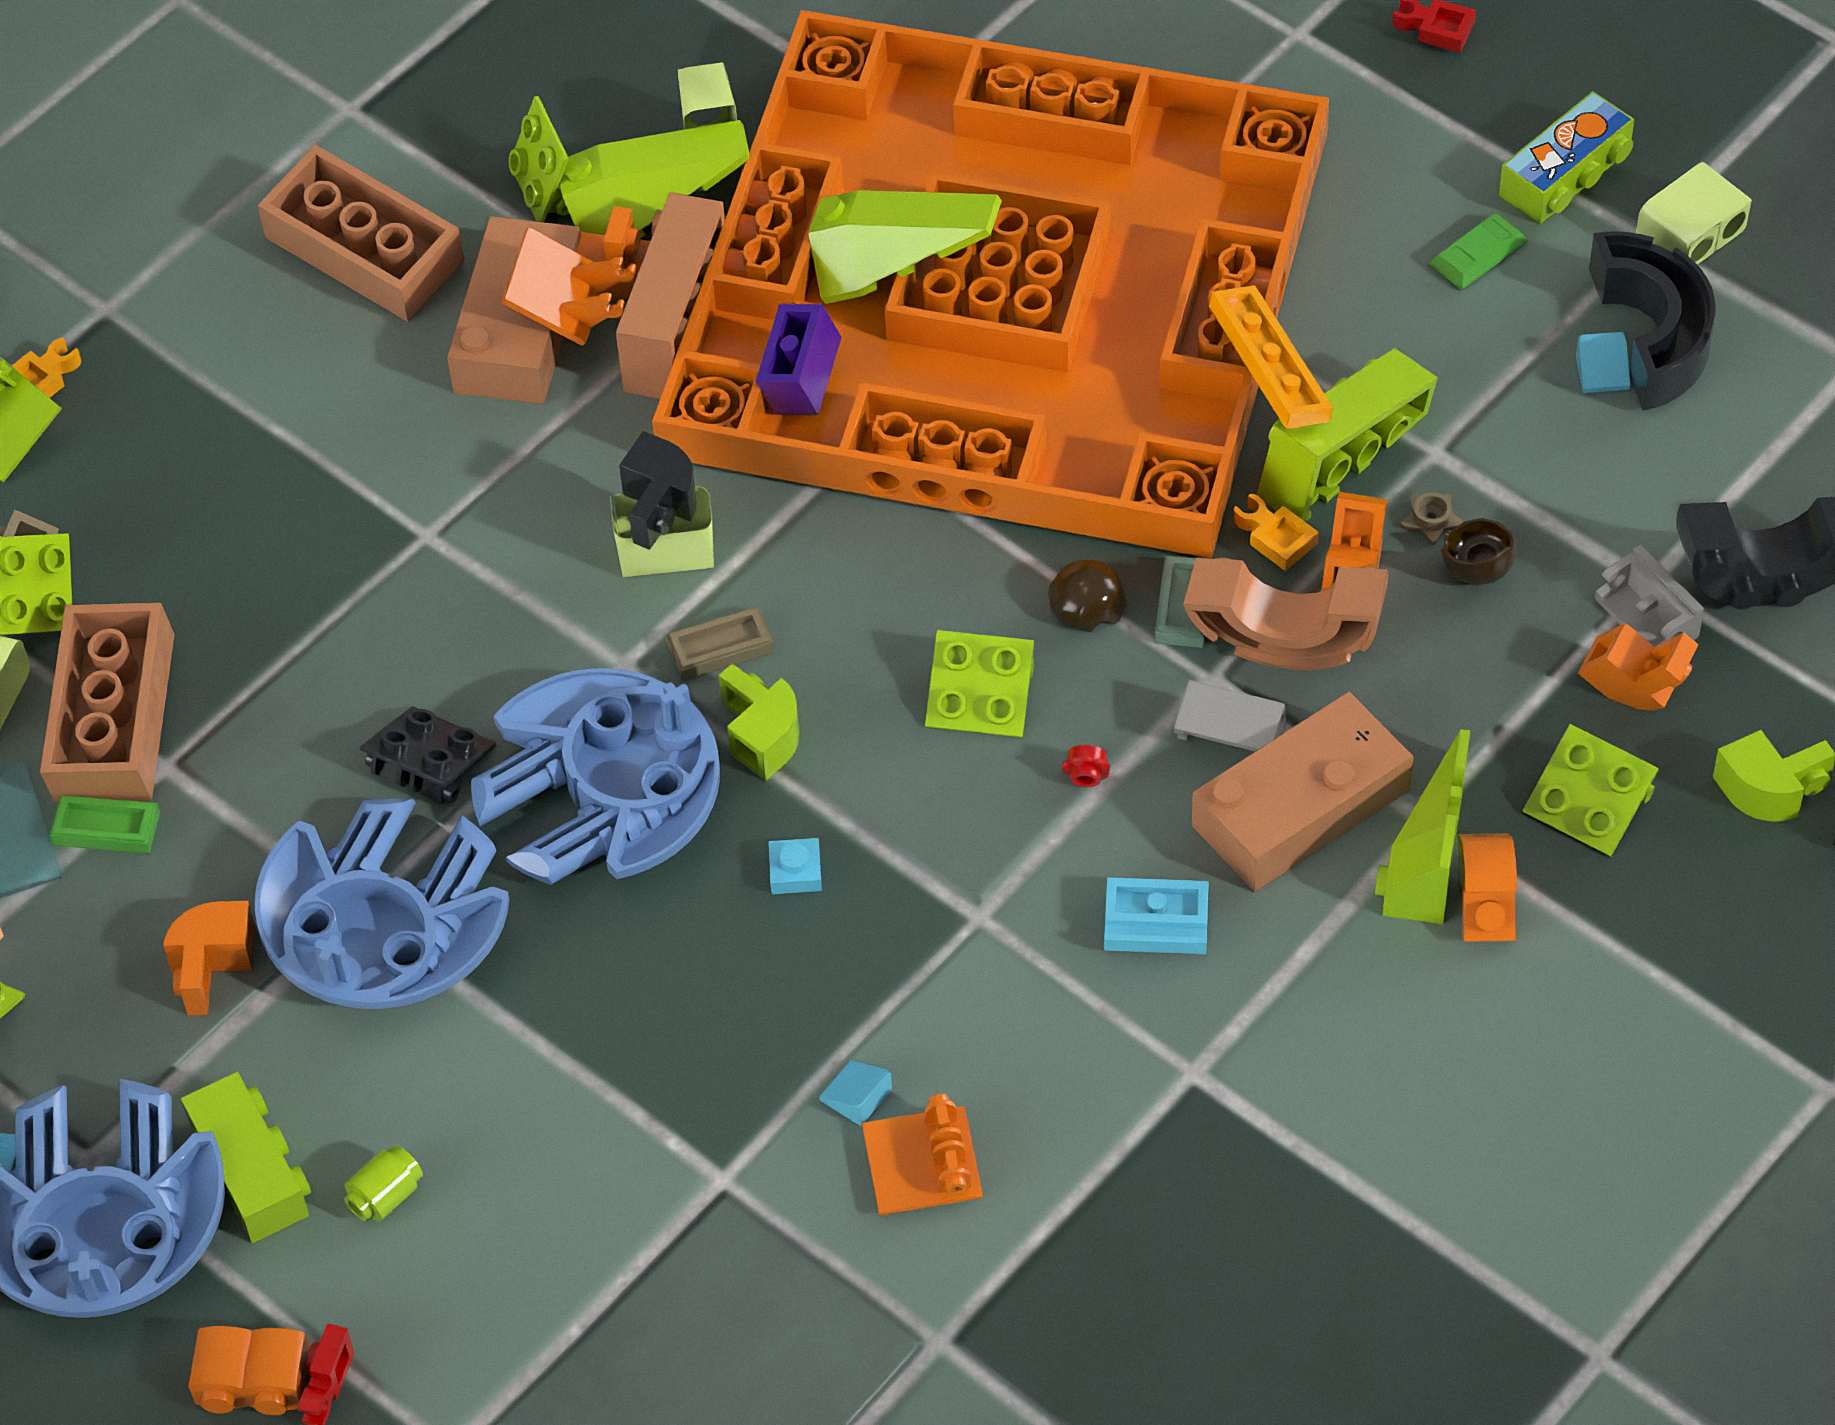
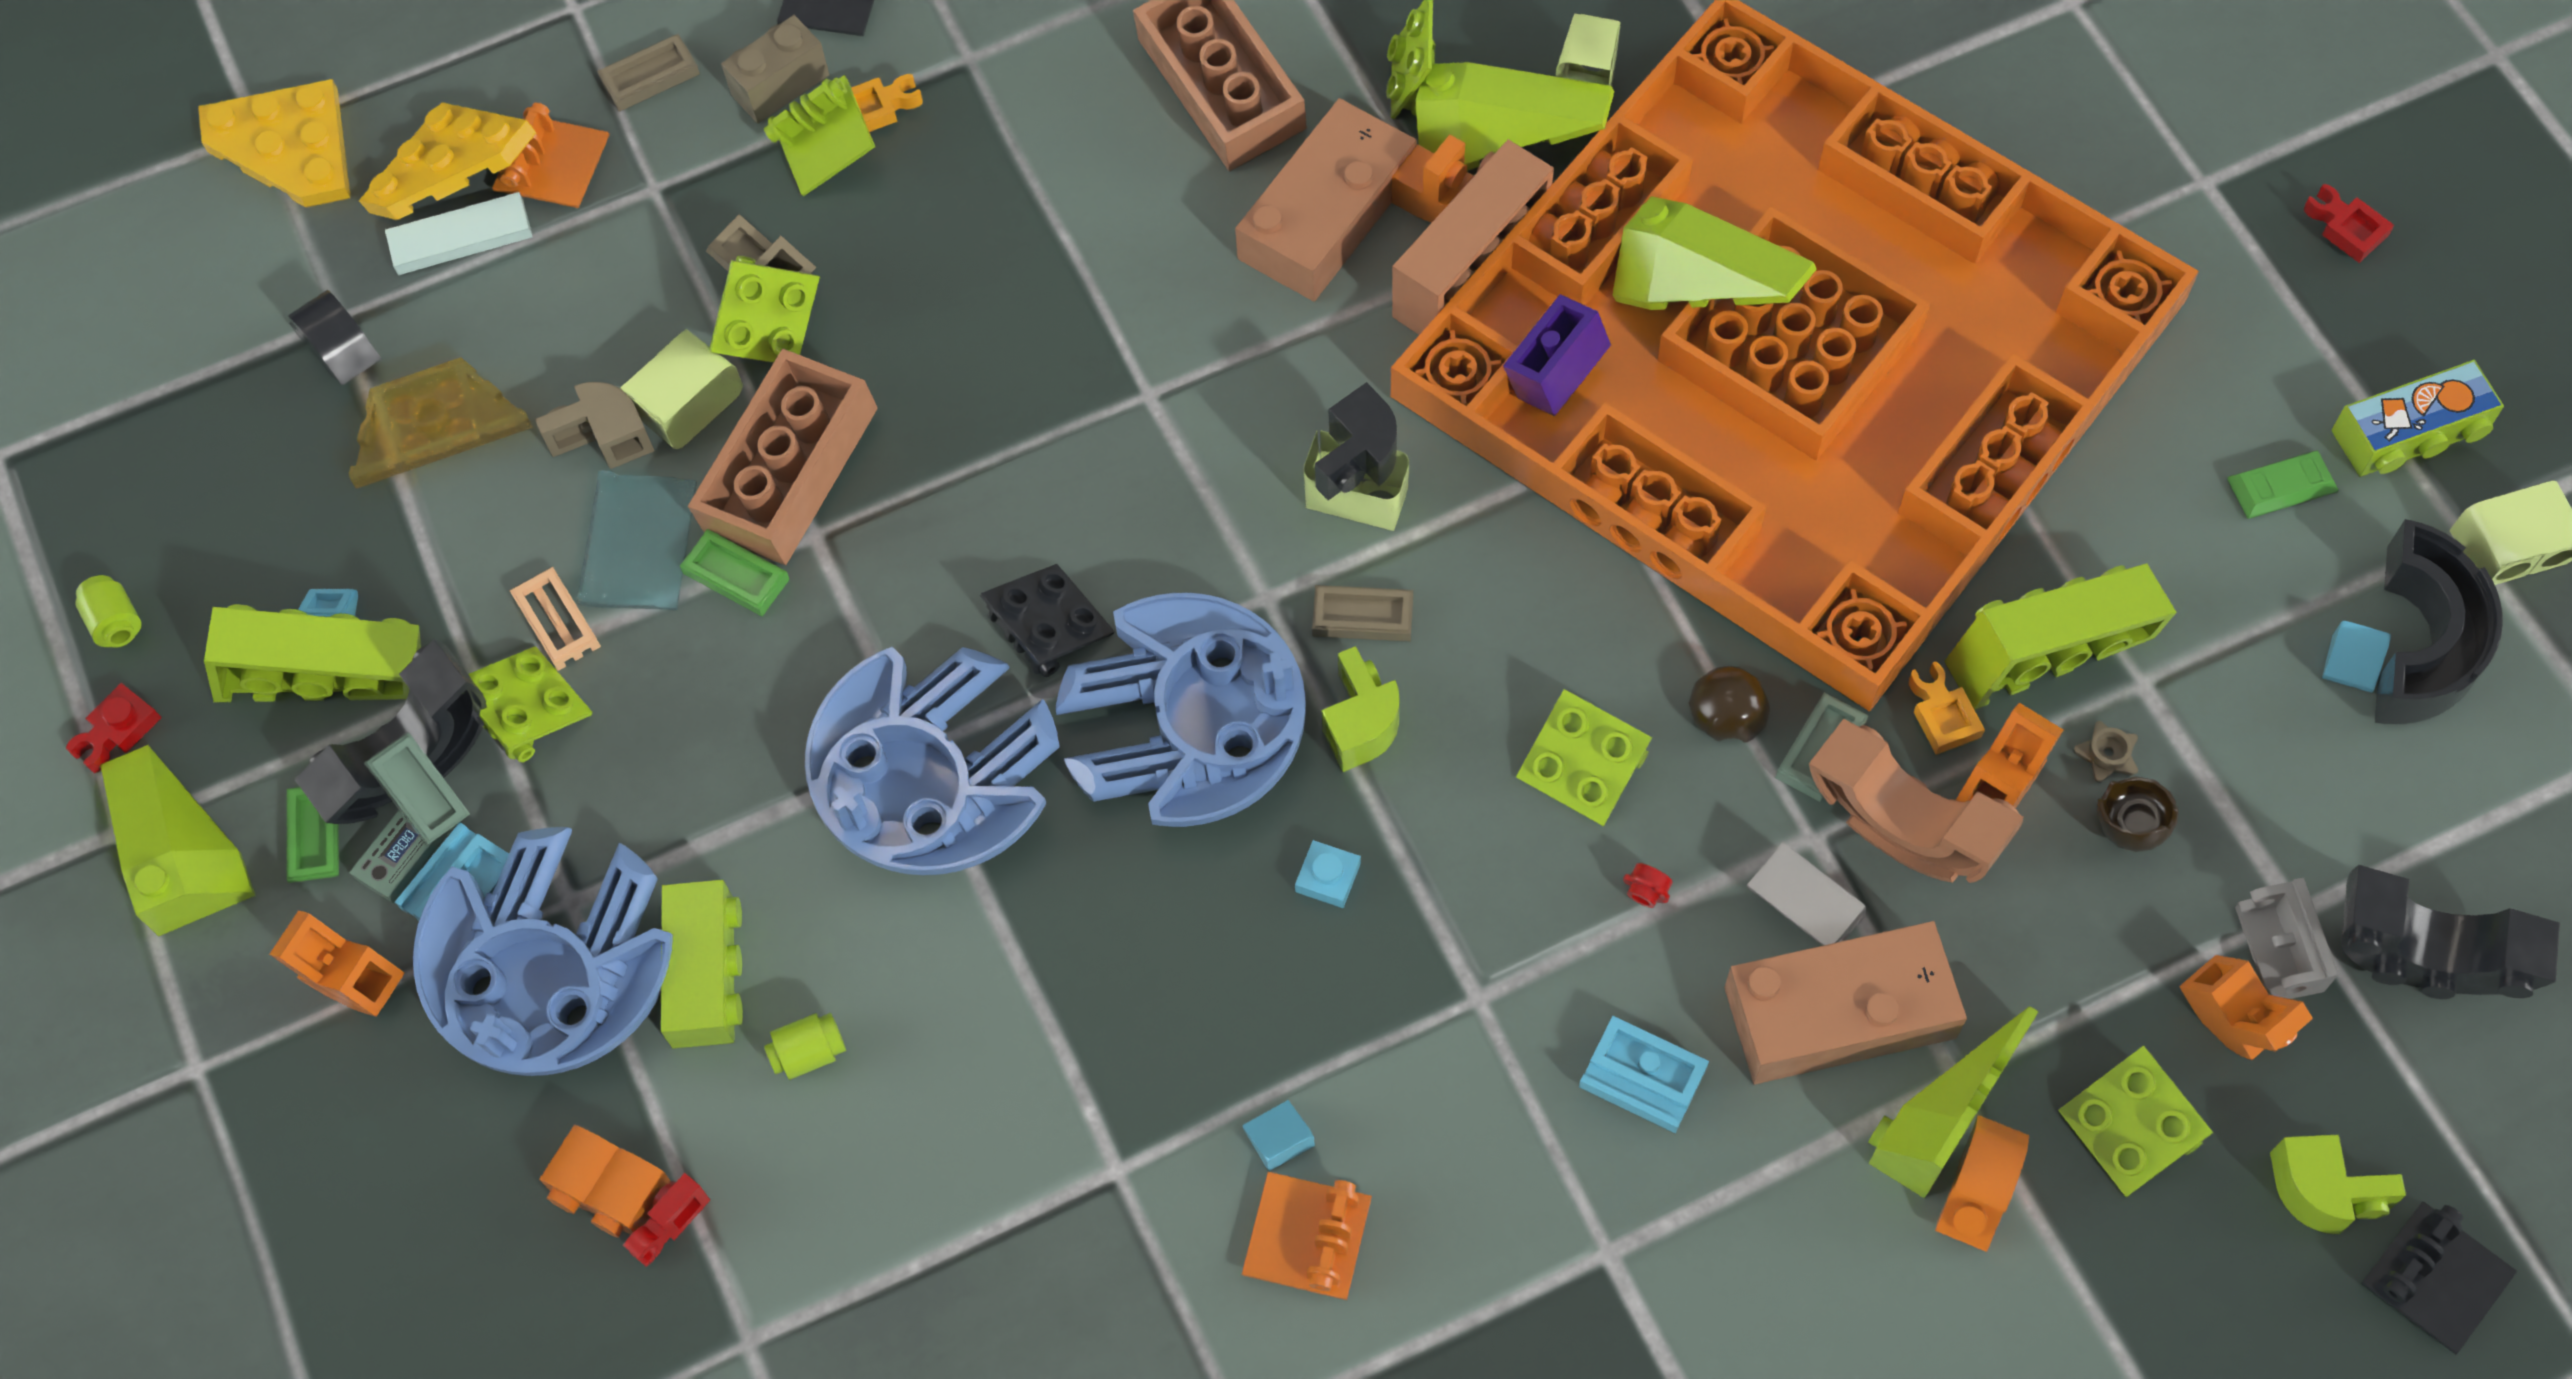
camera: 25 degrees right, 10 degrees up
orange brick [163,901,256,1016] -> none
orange plate [501,227,636,346] -> none
light orange plate [1209,285,1333,429] -> none

